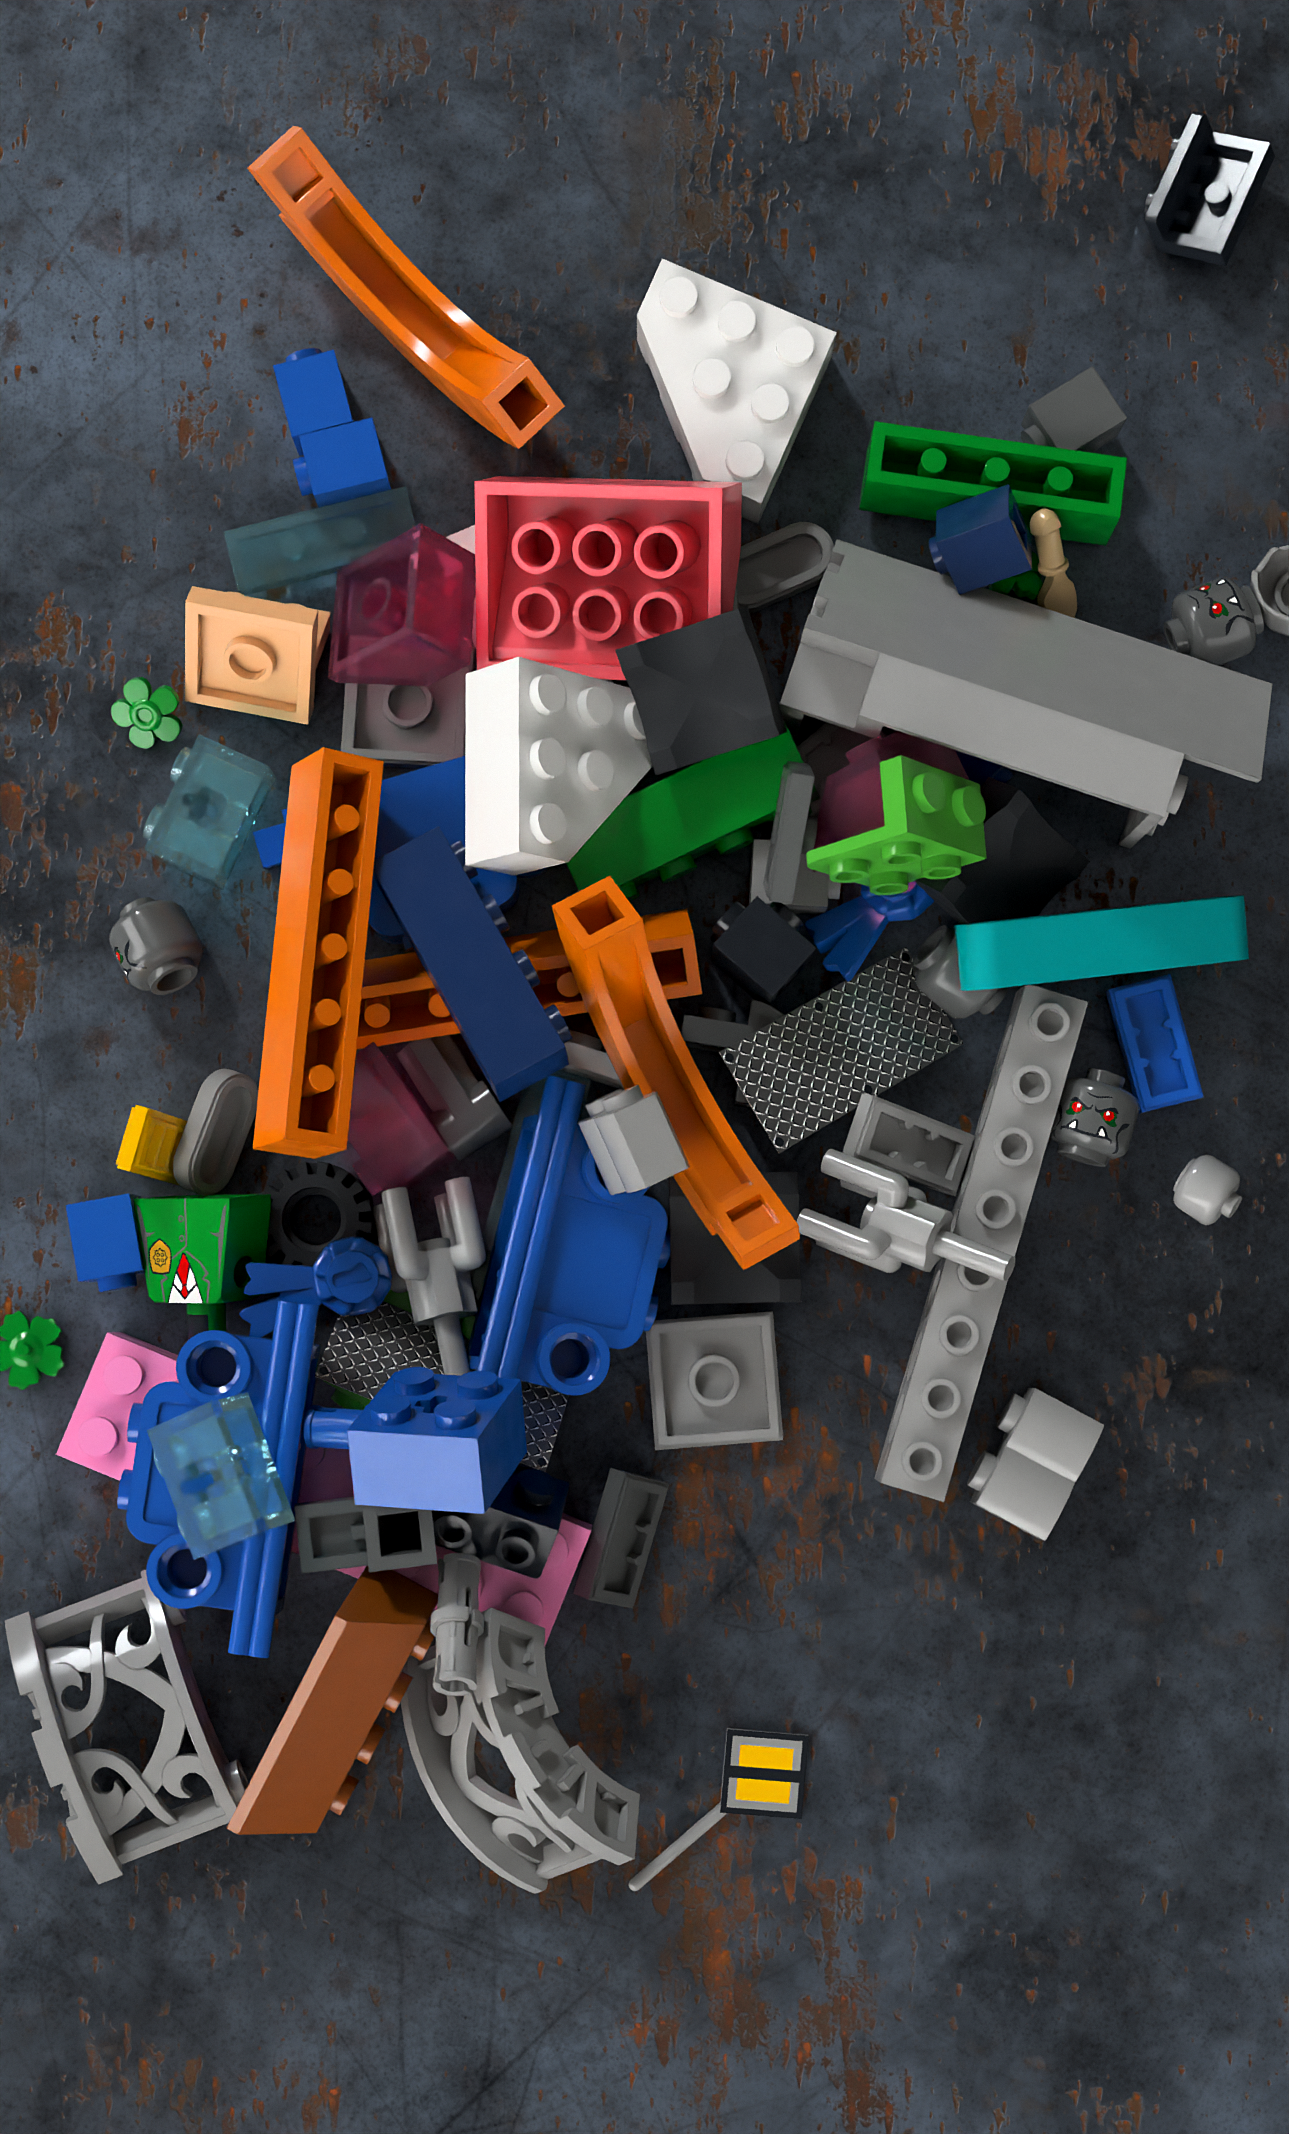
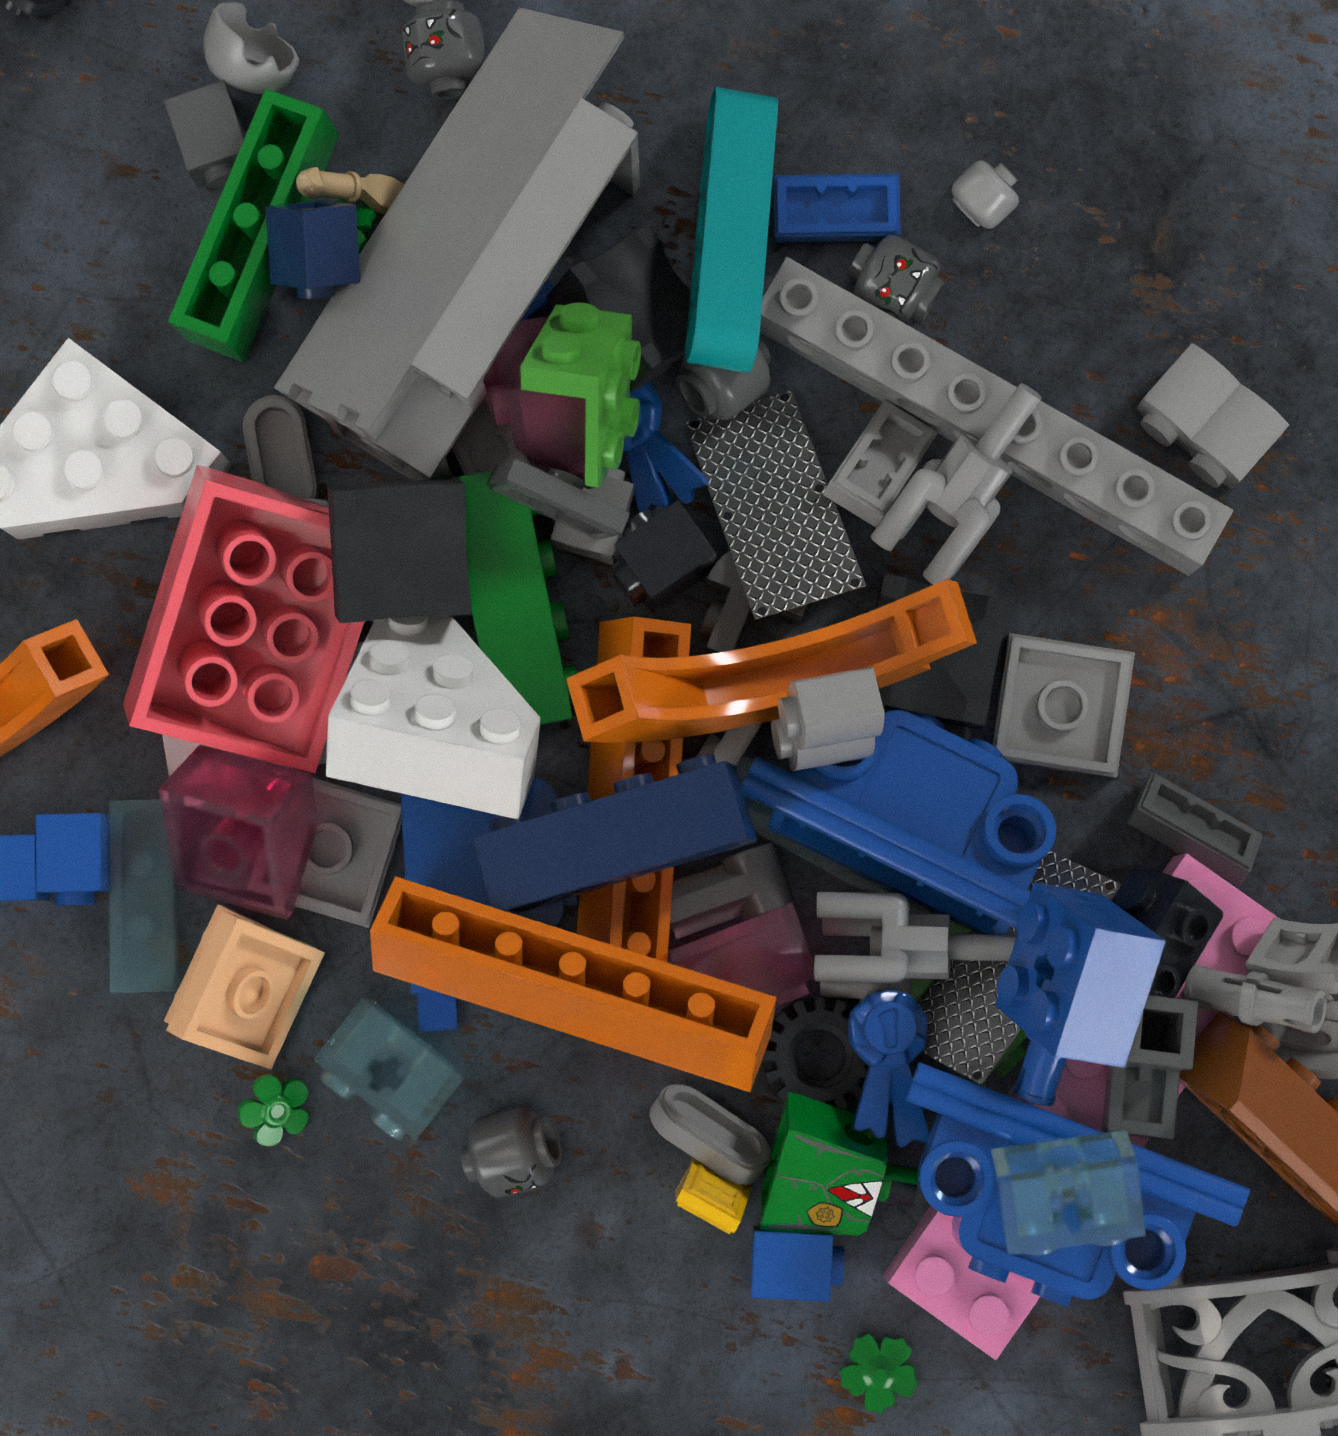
camera: 75 degrees left, 0 degrees up
none -> light grey hair [203,2,299,94]

